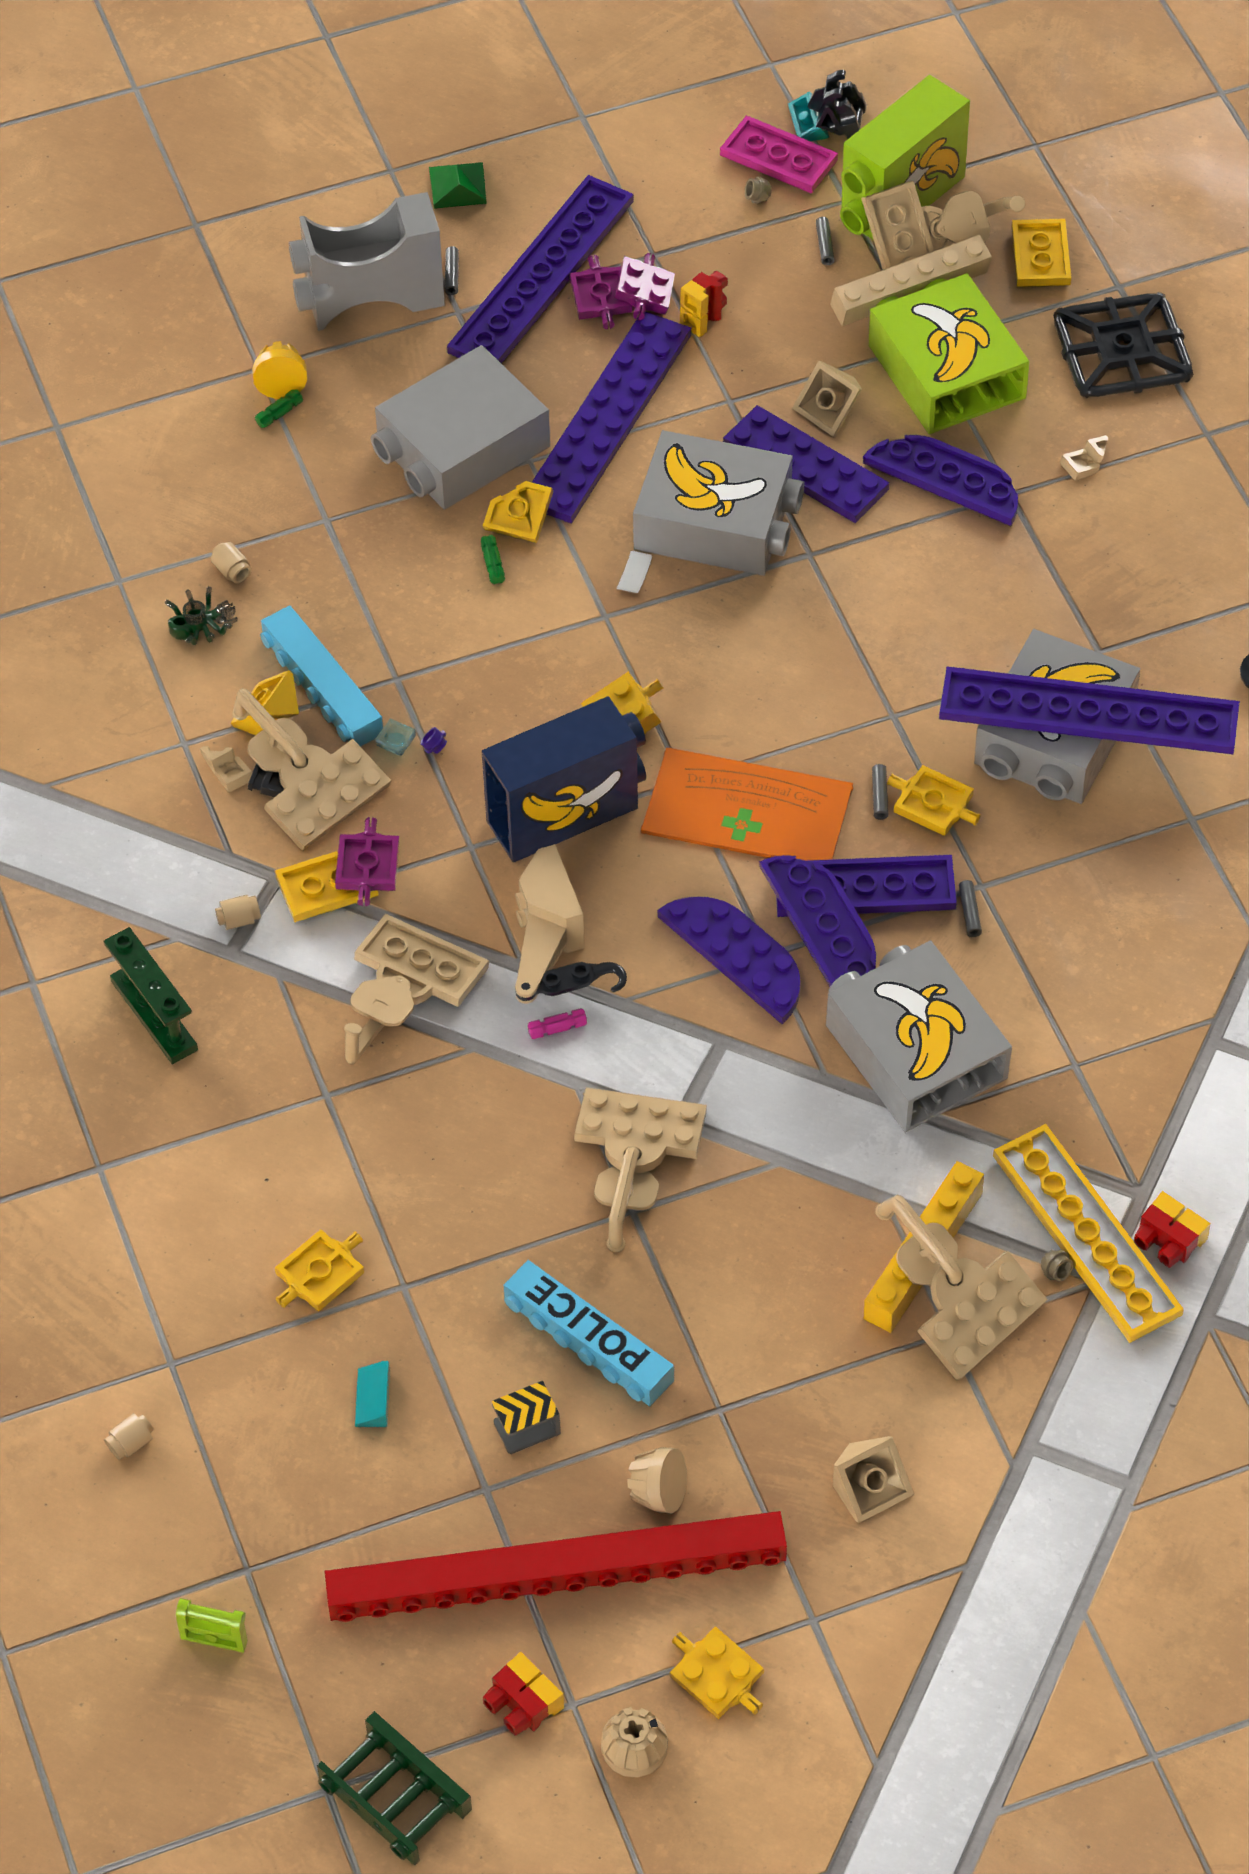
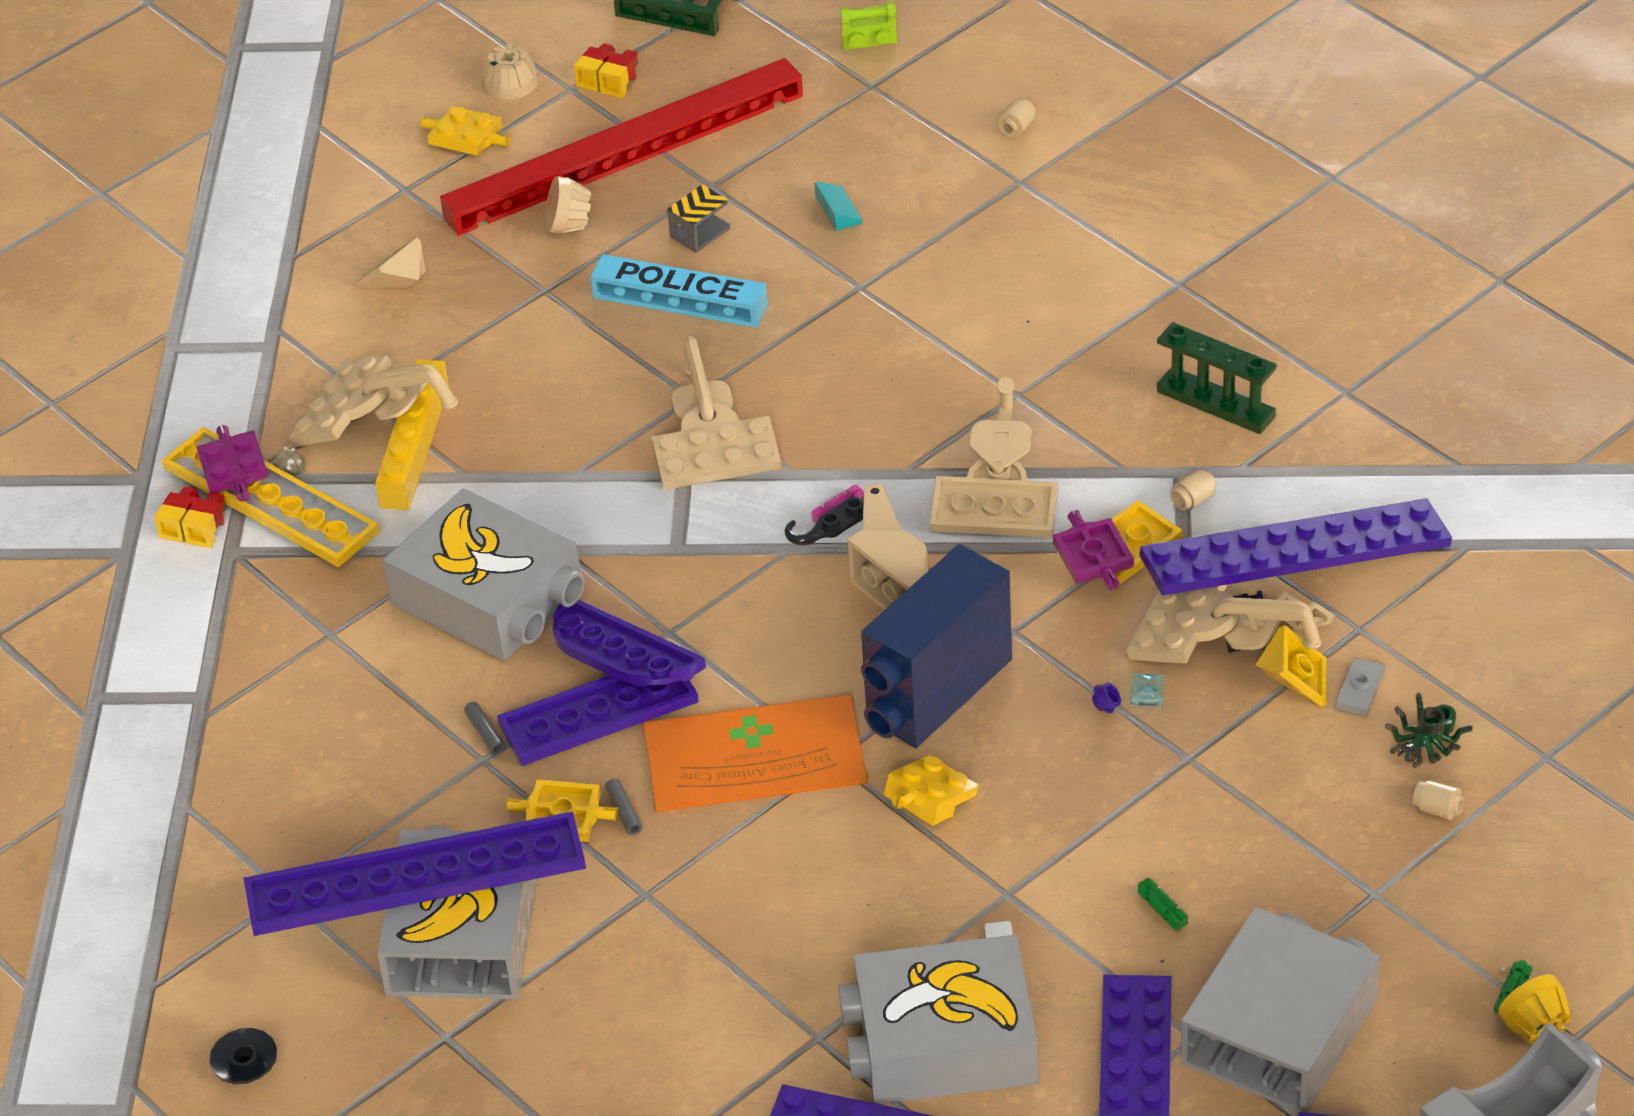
camera: 160 degrees right, 10 degrees down
medium azure brick [260,605,384,747] -> none
yellow plate [275,1229,364,1312] -> none
yellow plate [483,481,553,543] -> none
dark purple plate [657,897,800,1024] -> none
none -> magenta plate [196,425,269,501]
none -> dark purple plate [1139,498,1452,596]
none -> light grey plate [1336,657,1385,717]

